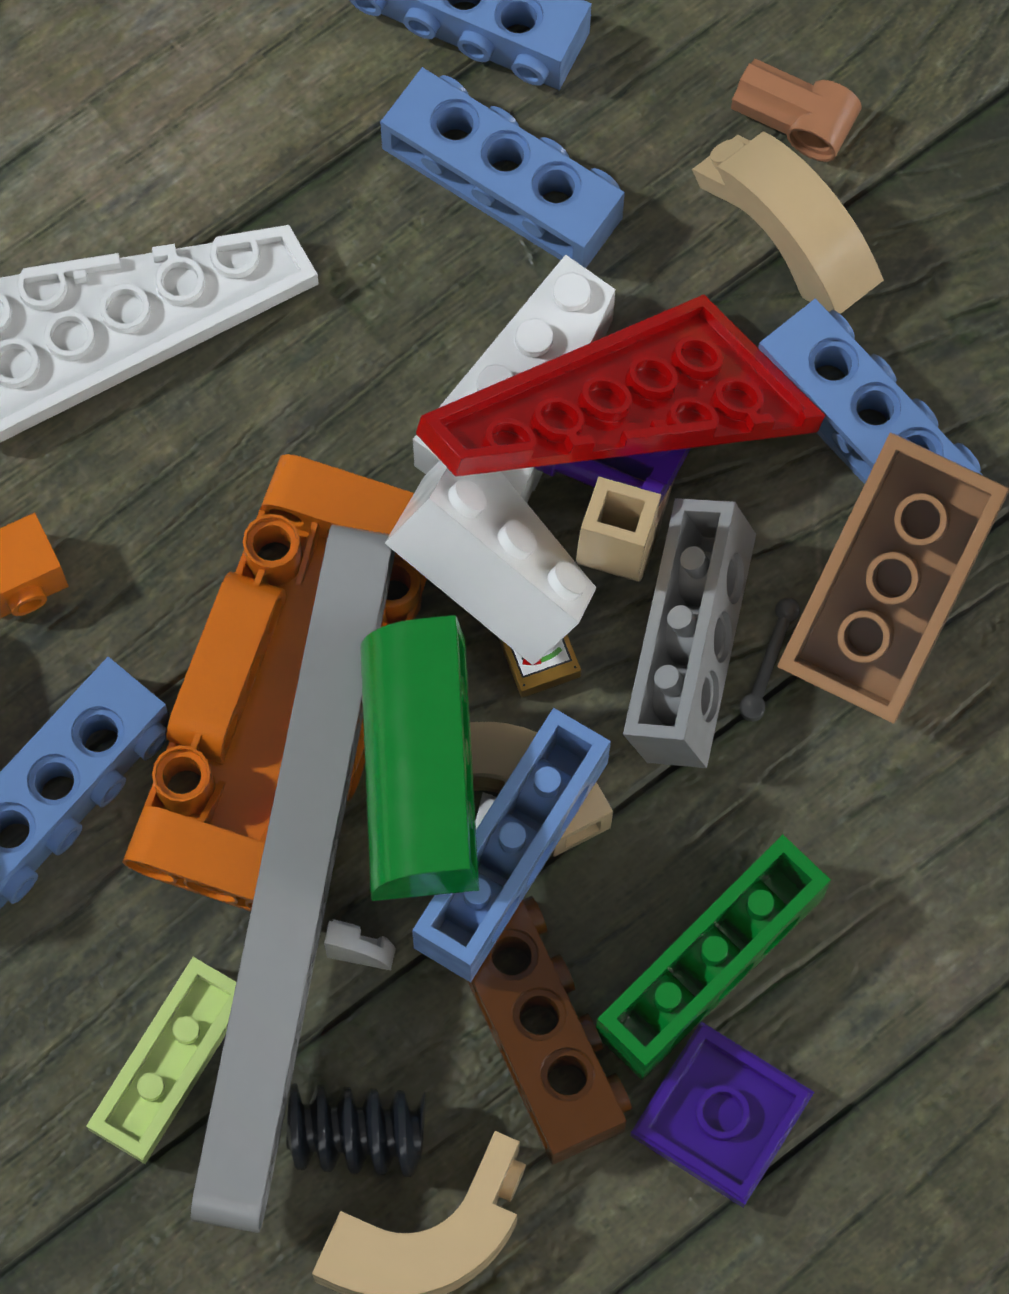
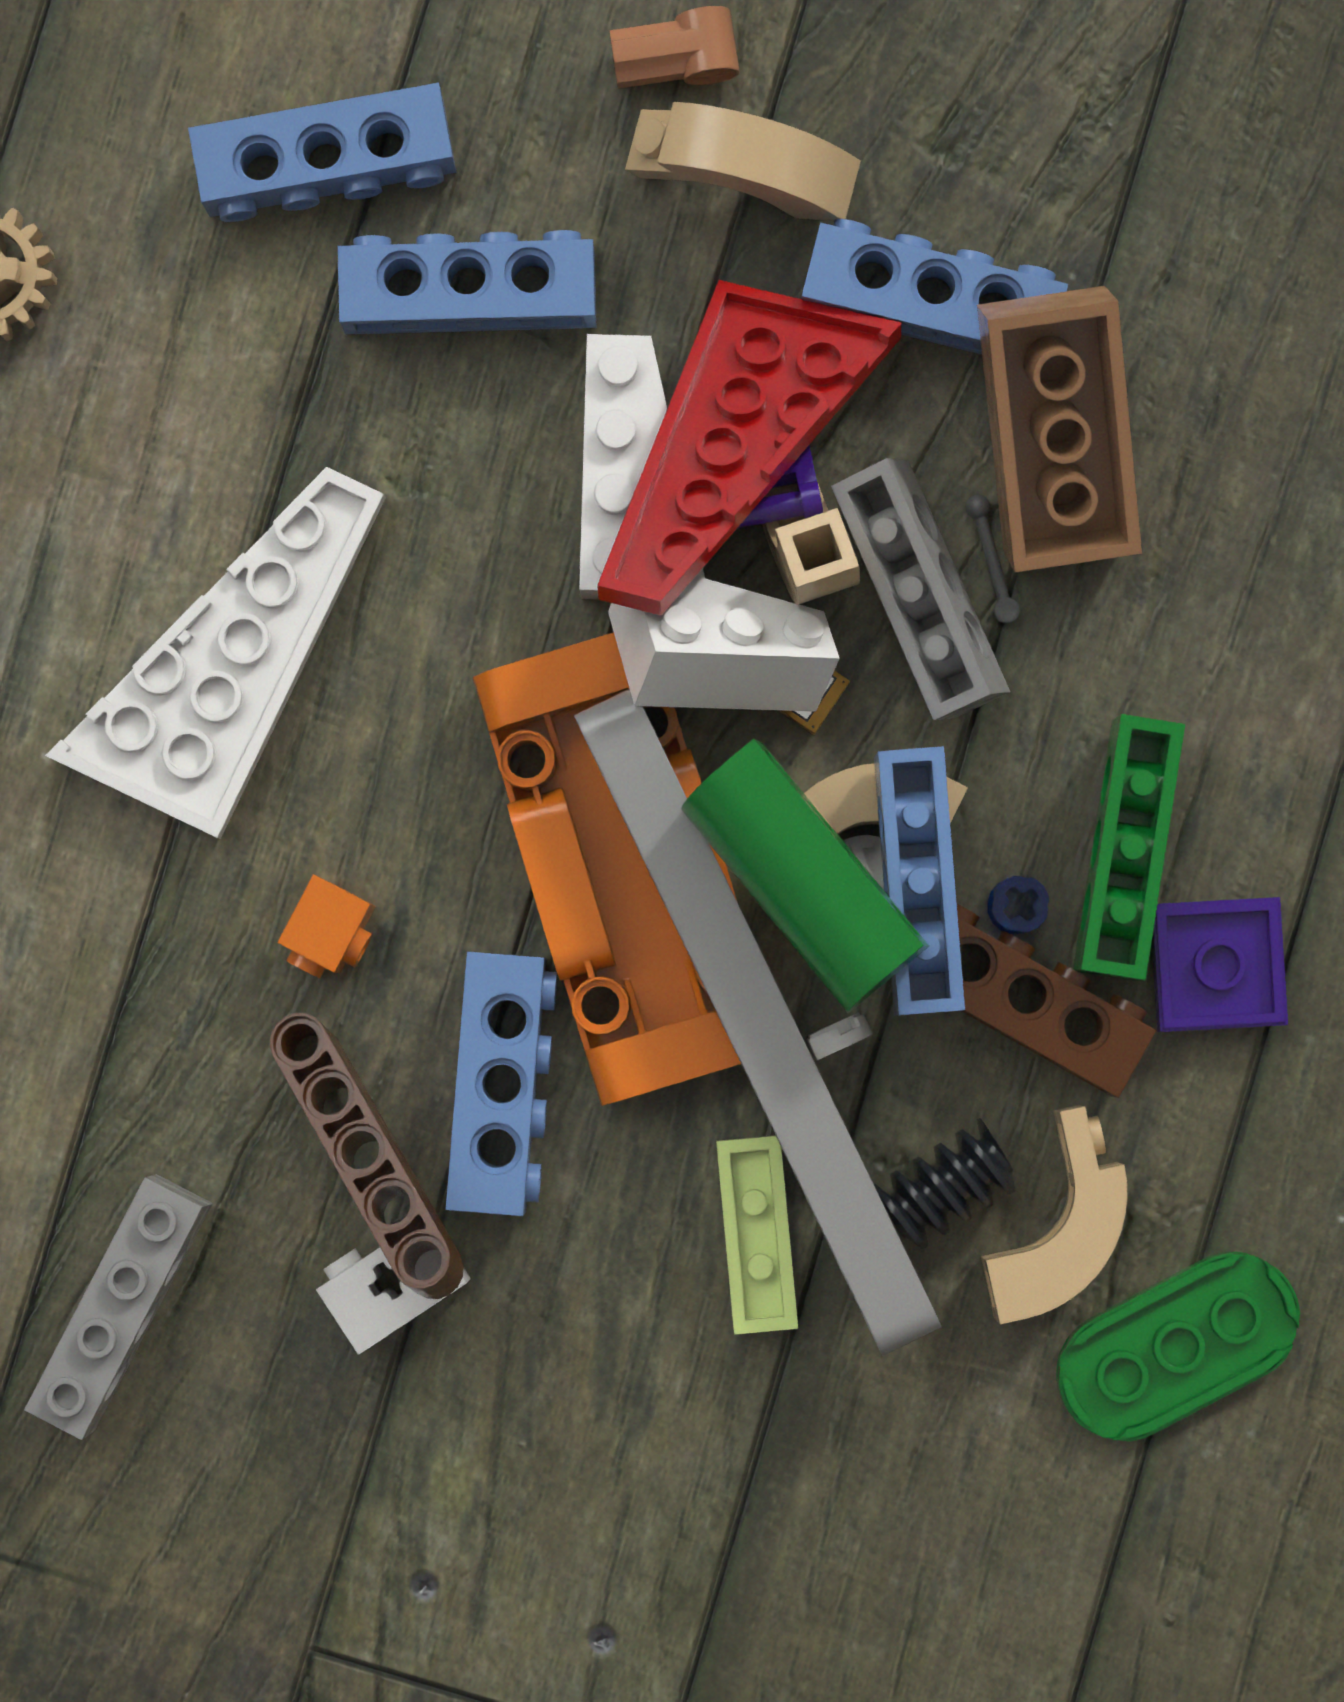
camera: 30 degrees left, 15 degrees up
none -> clear blue bush [986,876,1049,934]

